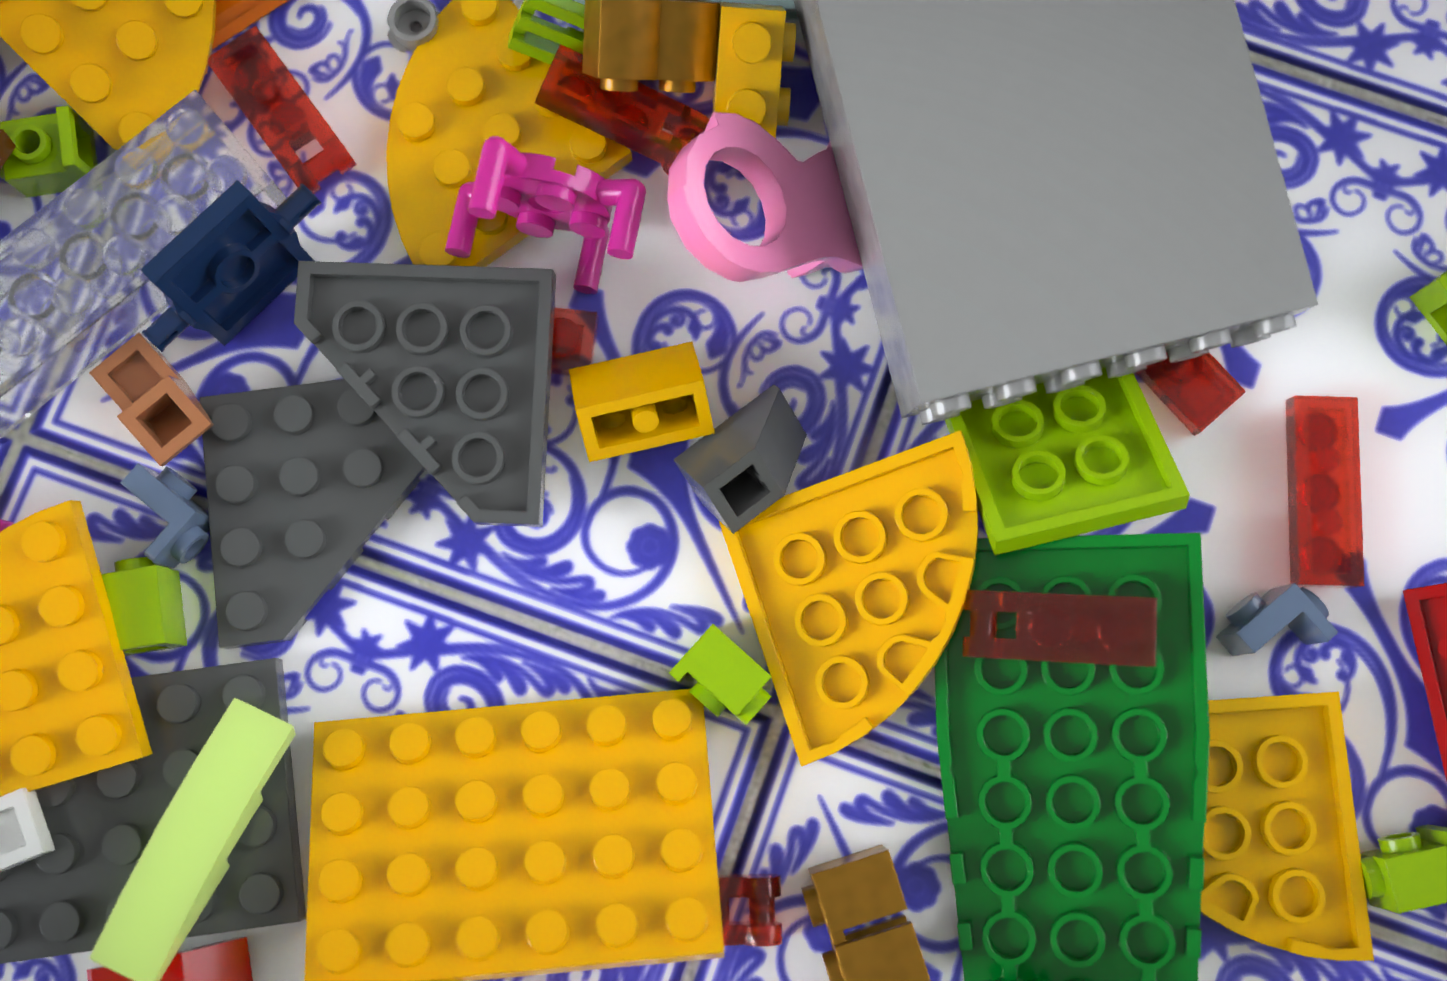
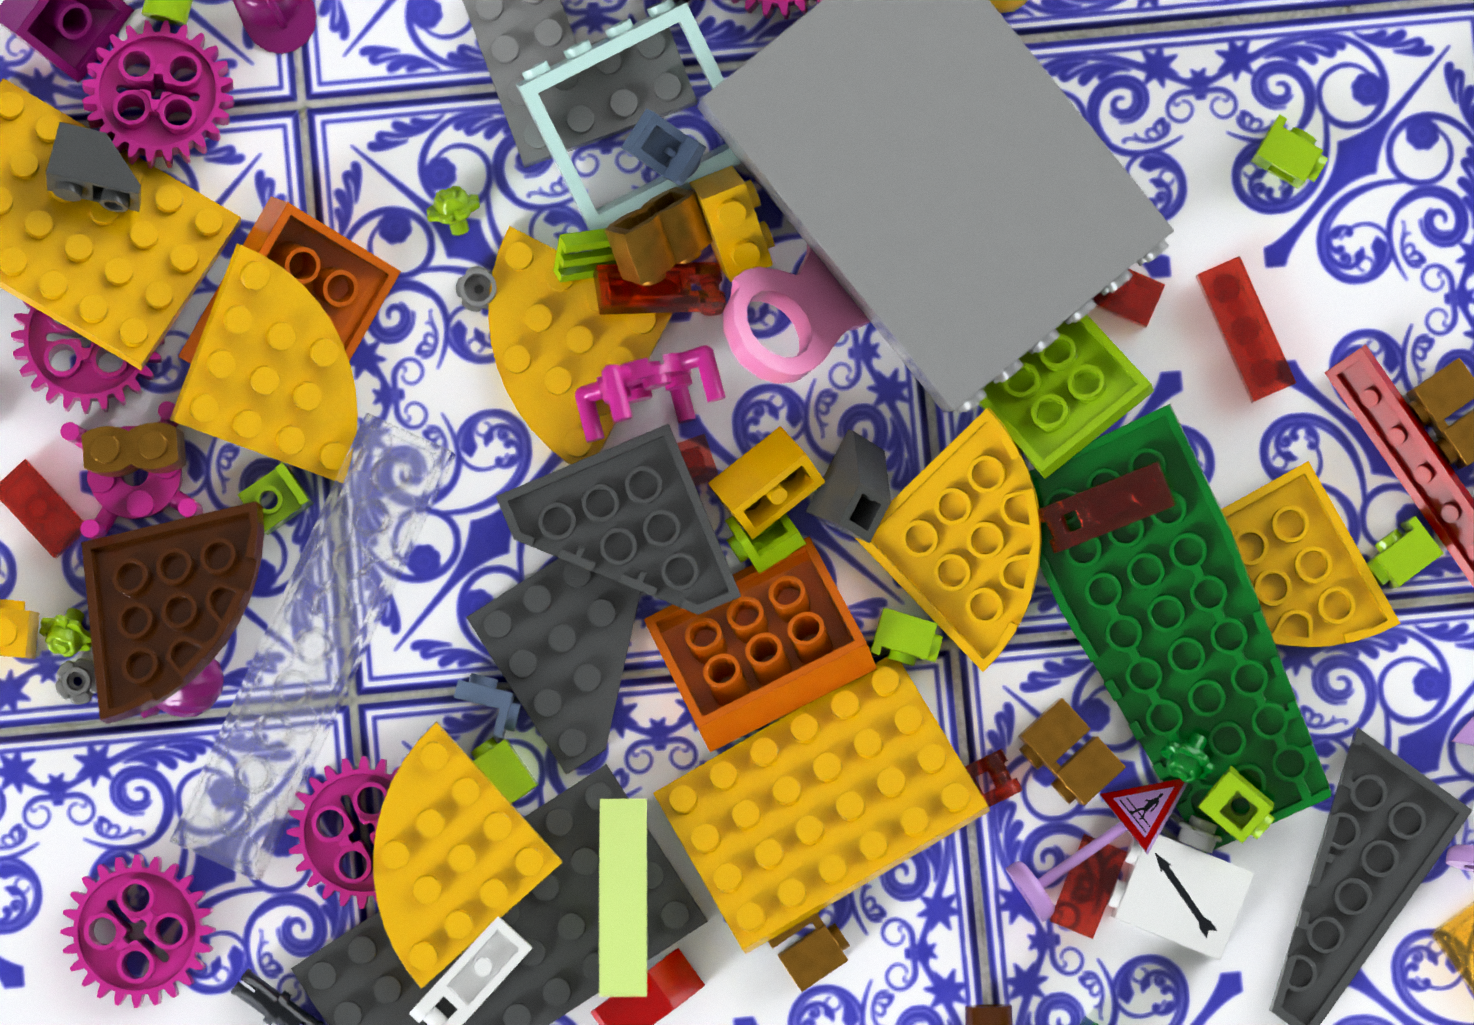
camera: 25 degrees left, 5 degrees up
nougat slope [89,332,214,467] -> none
dark blue plate [140,180,322,352] -> none
clear red plate [208,25,357,194] -> none
sand blue bracket [1216,583,1338,656] -> none
none -> orange slope [643,536,877,753]
none -> lime bracket [725,514,806,574]

